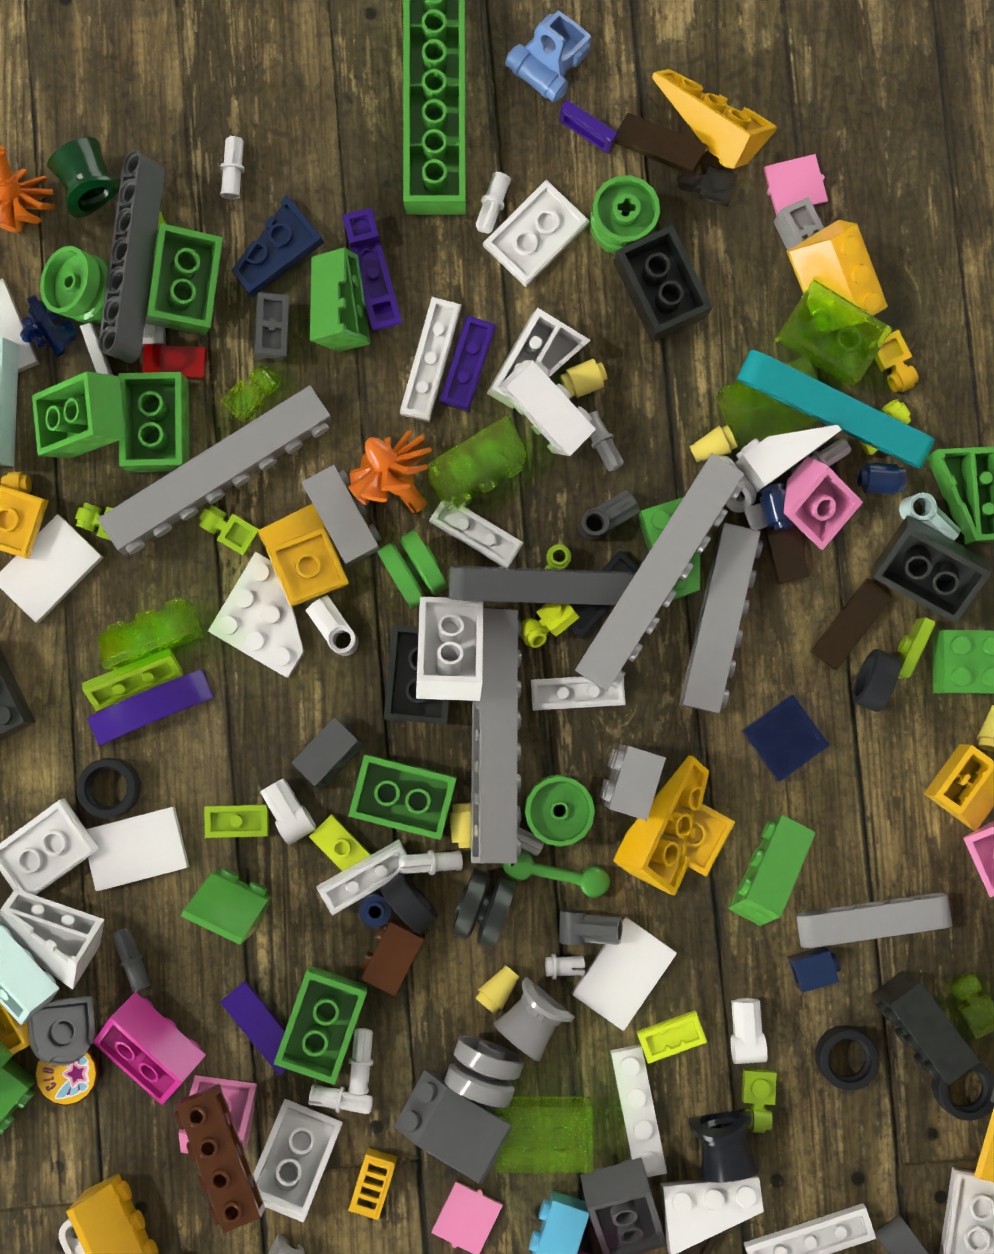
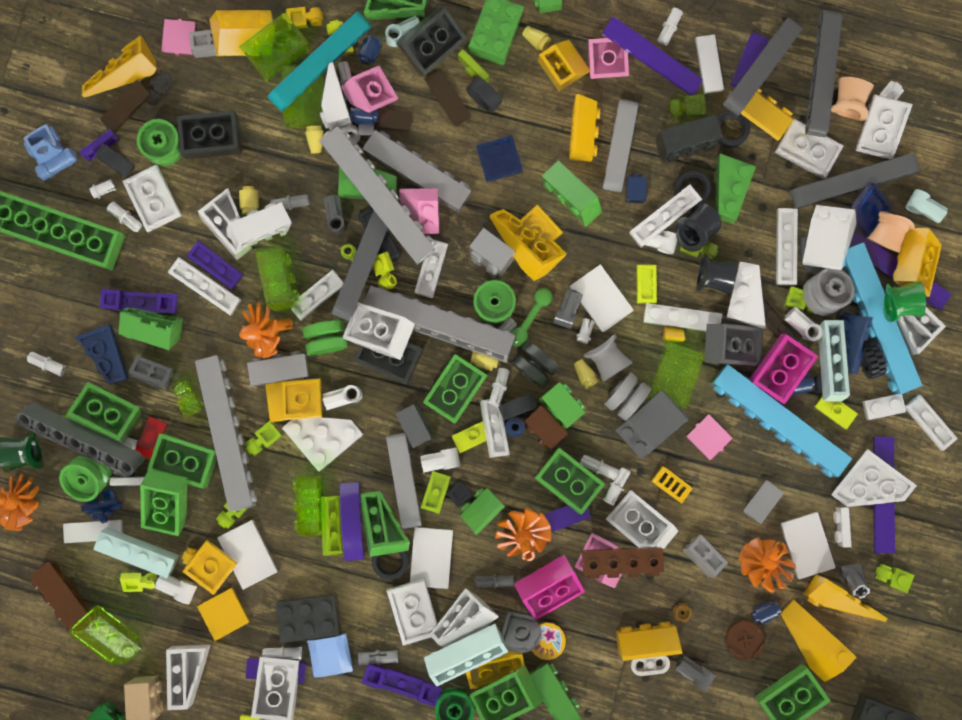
camera: 65 degrees left, 0 degrees up
none -> white pin [89,179,116,199]
none -> black tyre [95,144,134,177]
none -> bright green wedge [360,491,410,557]
none -> light grey beam [386,433,422,529]
none -> bright pink slope [399,188,439,234]
none -> black tile [446,481,473,507]
none -> orange piece [495,508,551,561]
none -> bright green brick [539,382,585,429]
none -> yellow slope [569,94,600,162]
none -> white plate [629,185,702,247]
none -> yellow slope [663,326,685,343]
none -> black hat [675,203,721,252]
none -> bright green wedge [714,154,756,224]

